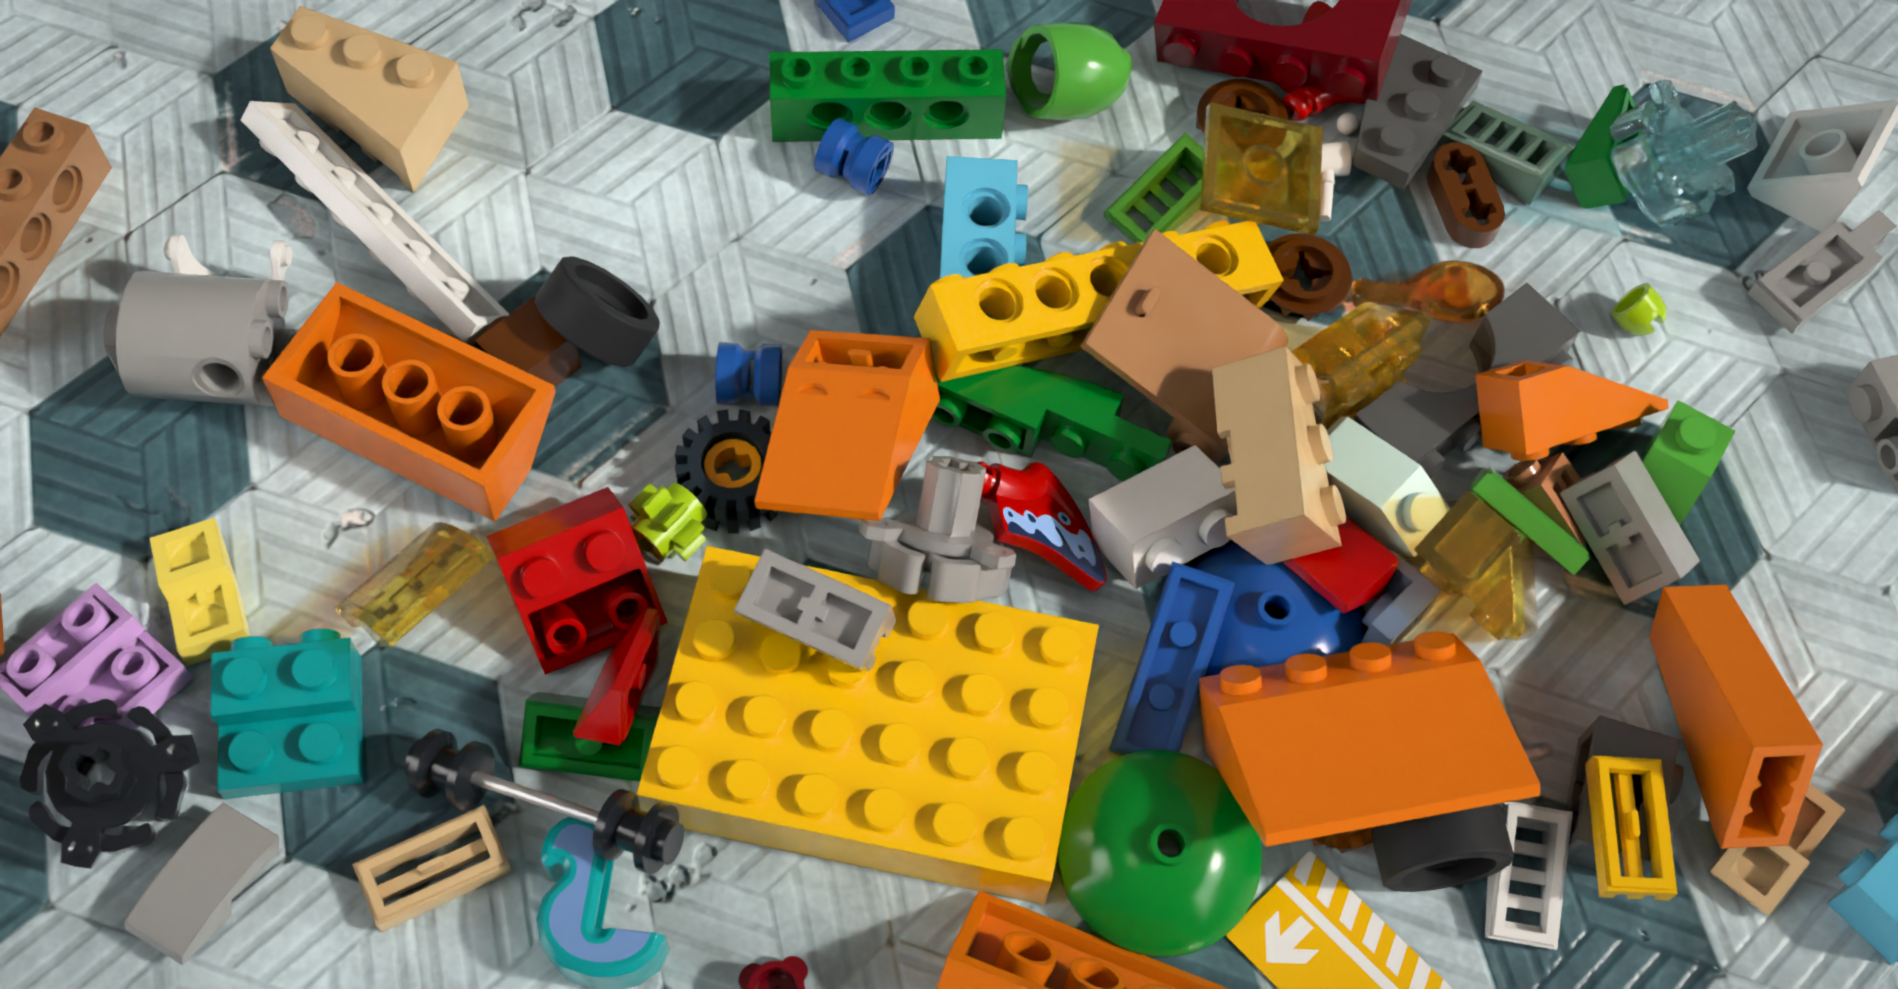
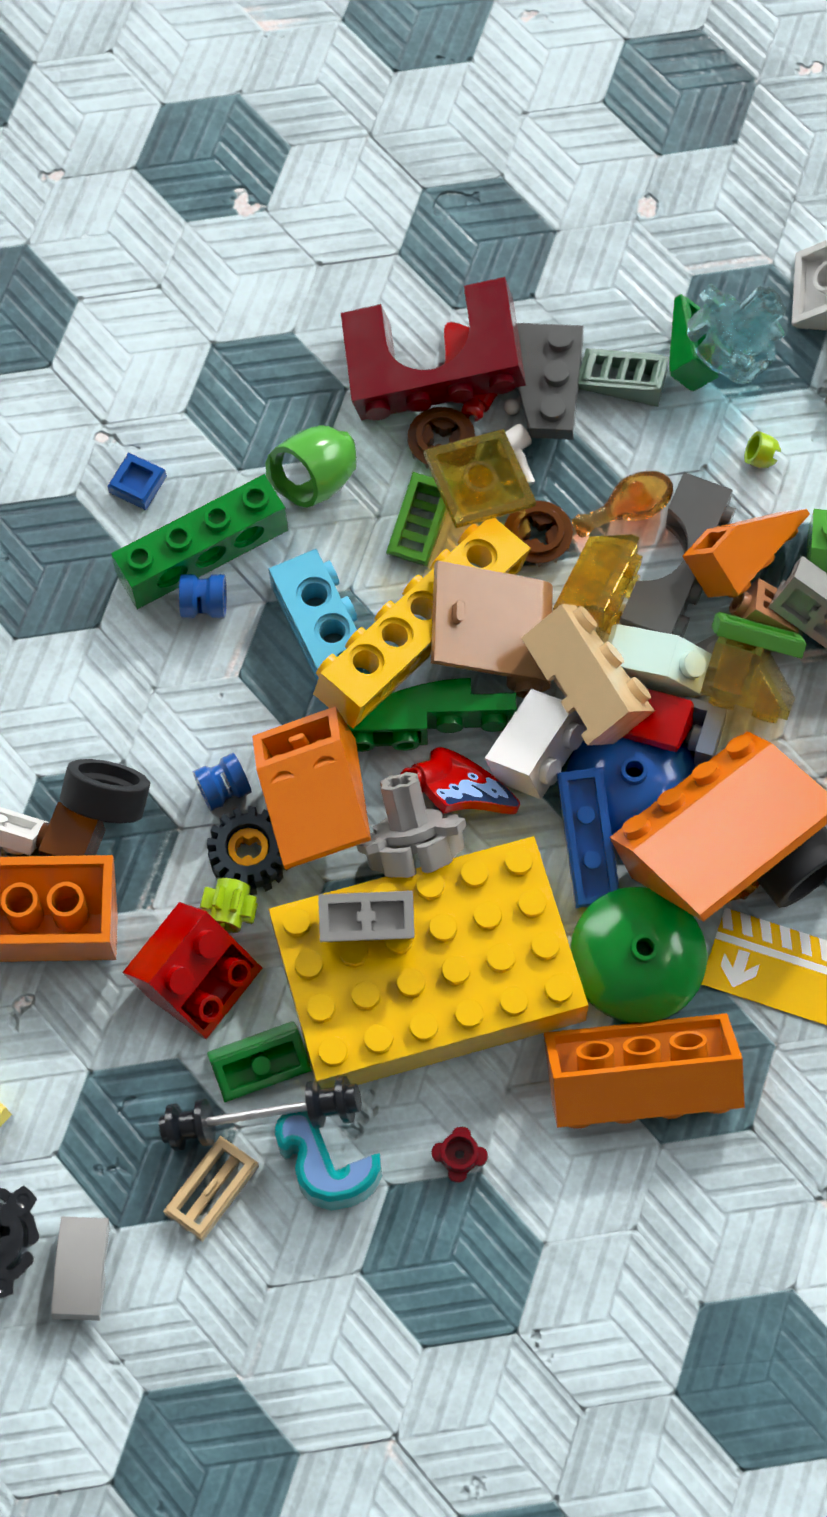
camera: 20 degrees left, 5 degrees up
teal plate [211,629,364,799] -> none
clear yellow slope [334,522,496,647] -> none
red slope [573,608,660,745] -> none
reddish brown beam [1426,142,1505,248] -> none

